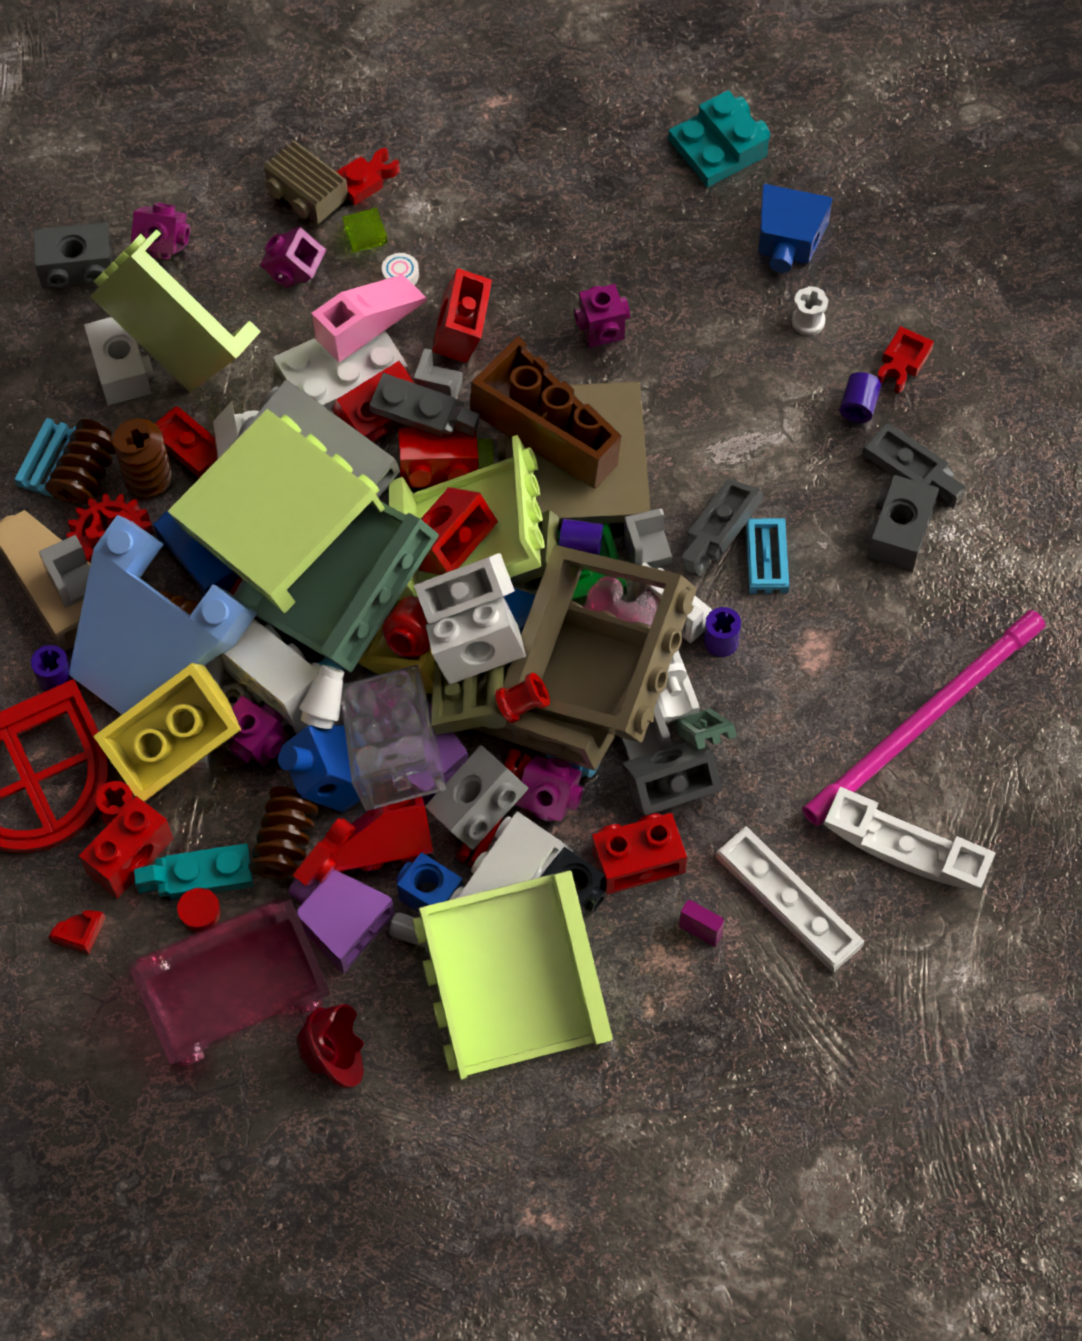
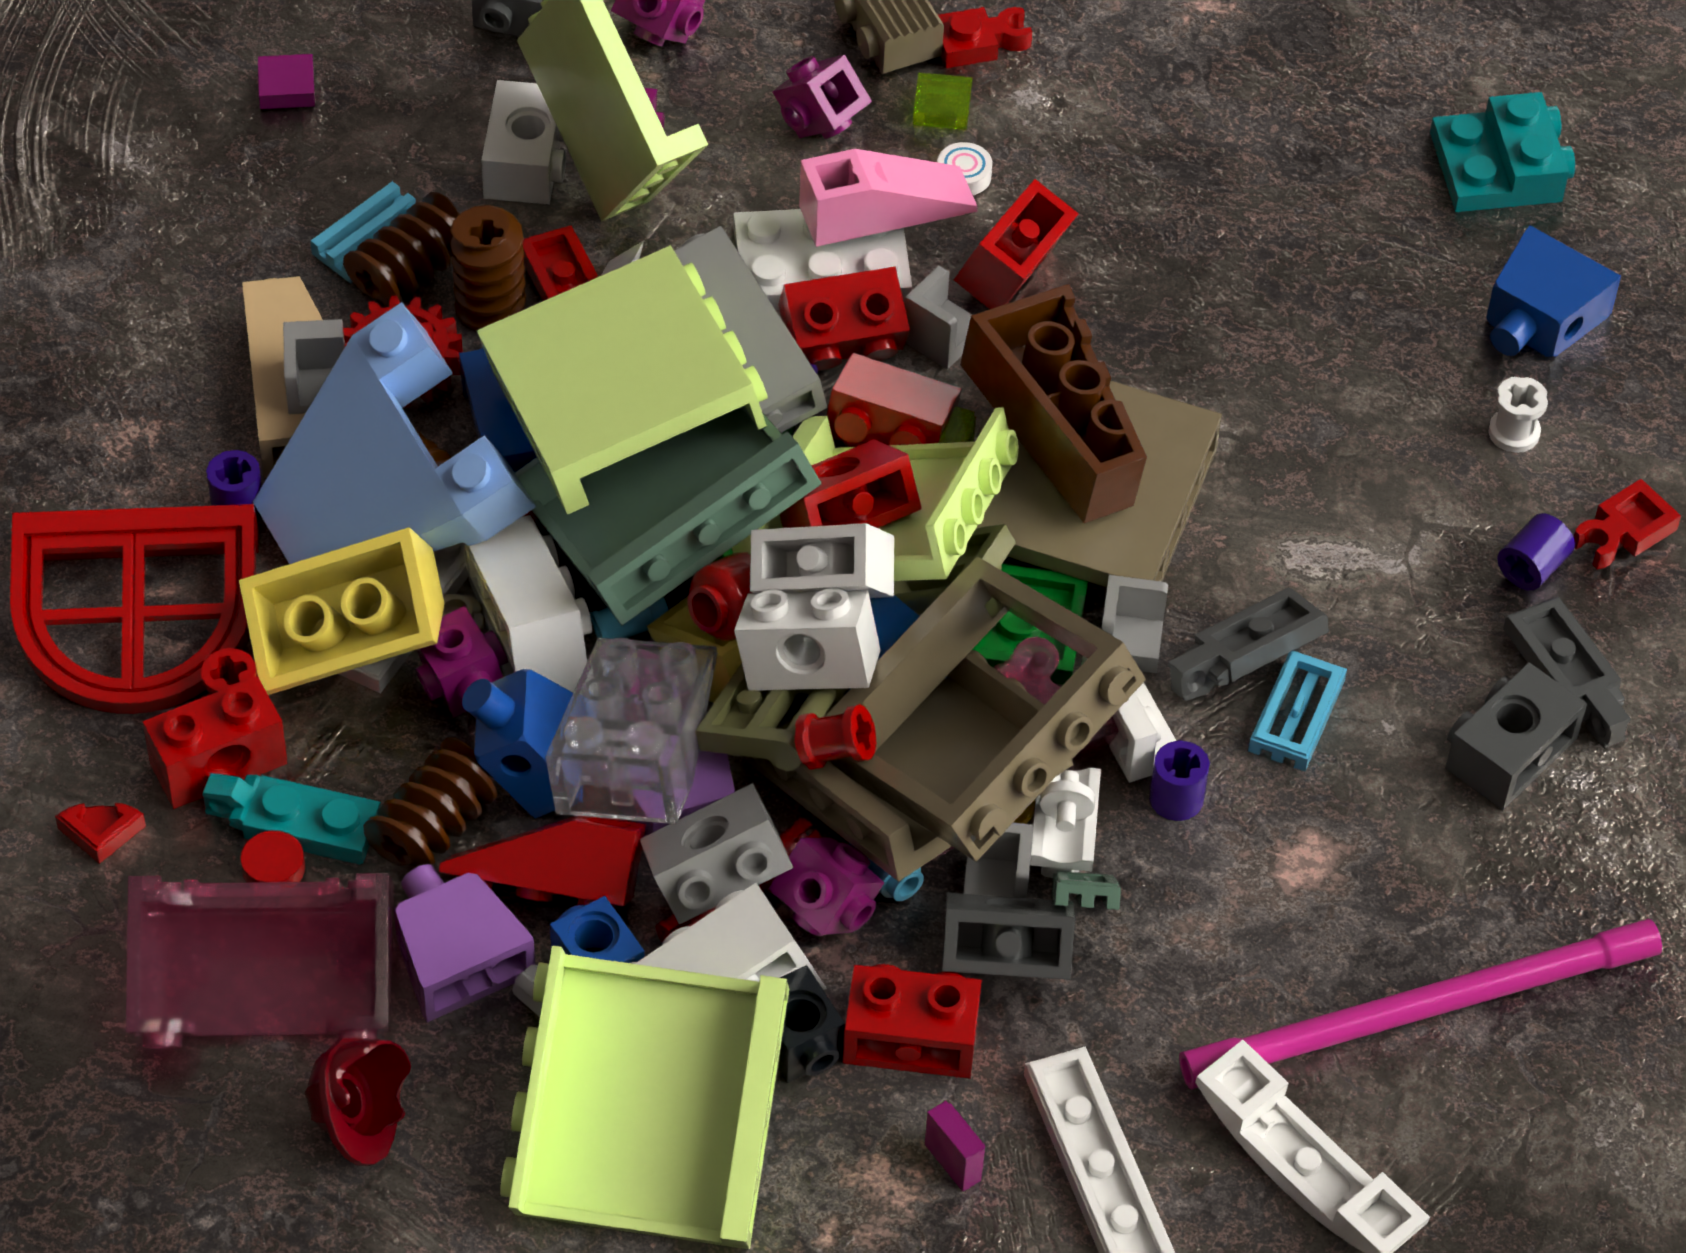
camera: 20 degrees right, 10 degrees down
red plate [293,818,356,886] -> none
white cone [299,665,344,729] -> none
dark grey hinge [369,373,480,437] -> none
dark purple gear [559,519,603,555] -> none
magenta brick [574,284,630,348] -> none

